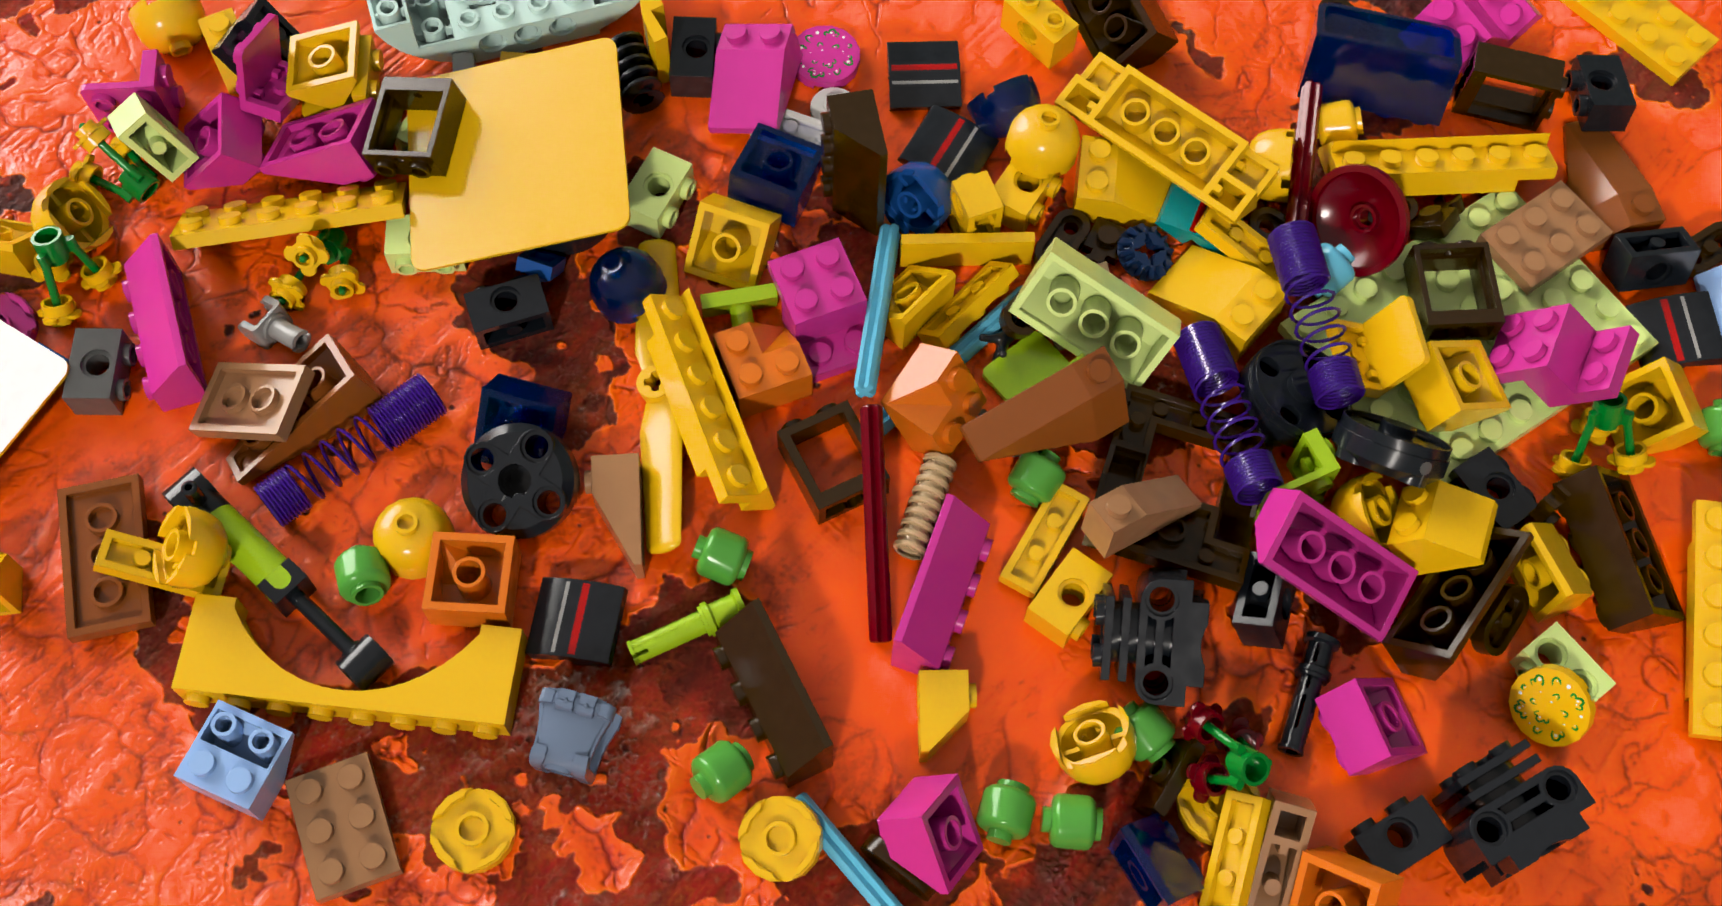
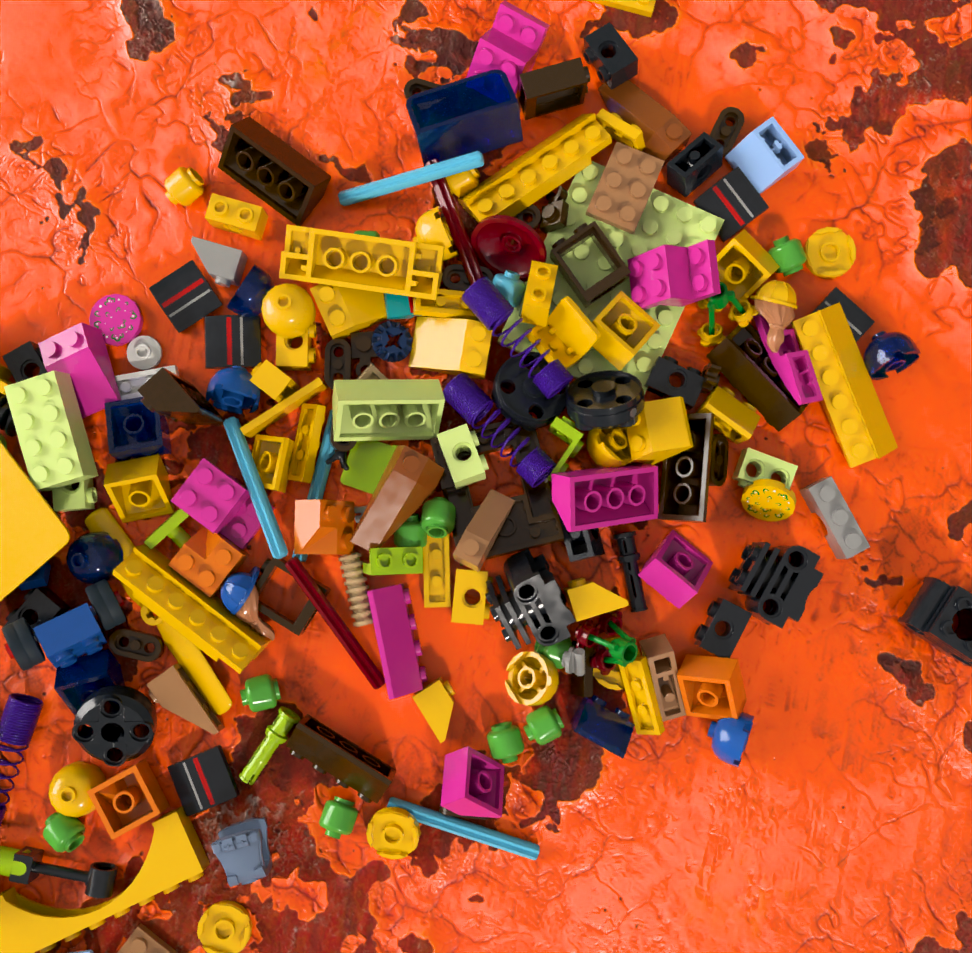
camera: 30 degrees left, 20 degrees up
none -> brick [2,579,126,671]
none -> yellowish green brick [4,371,98,491]
none -> dark brown plate [109,628,164,662]
none -> light grey slope [191,236,248,288]
none -> piece [220,566,275,641]
none -> medium azure axle [338,151,484,206]
none -> lime bracket [363,546,423,575]
none -> bright green head [421,497,456,538]
none -> yellowish green brick [436,424,489,490]
none -> yellow brick [521,261,558,327]
none -> light grey plate [562,646,585,676]
none -> yellow slope [563,578,629,622]
none -> yellow plate [596,108,645,151]
none -> piece [750,280,798,353]
none -> dark pink slope [753,313,823,405]
none -> light grey arch [799,476,870,559]

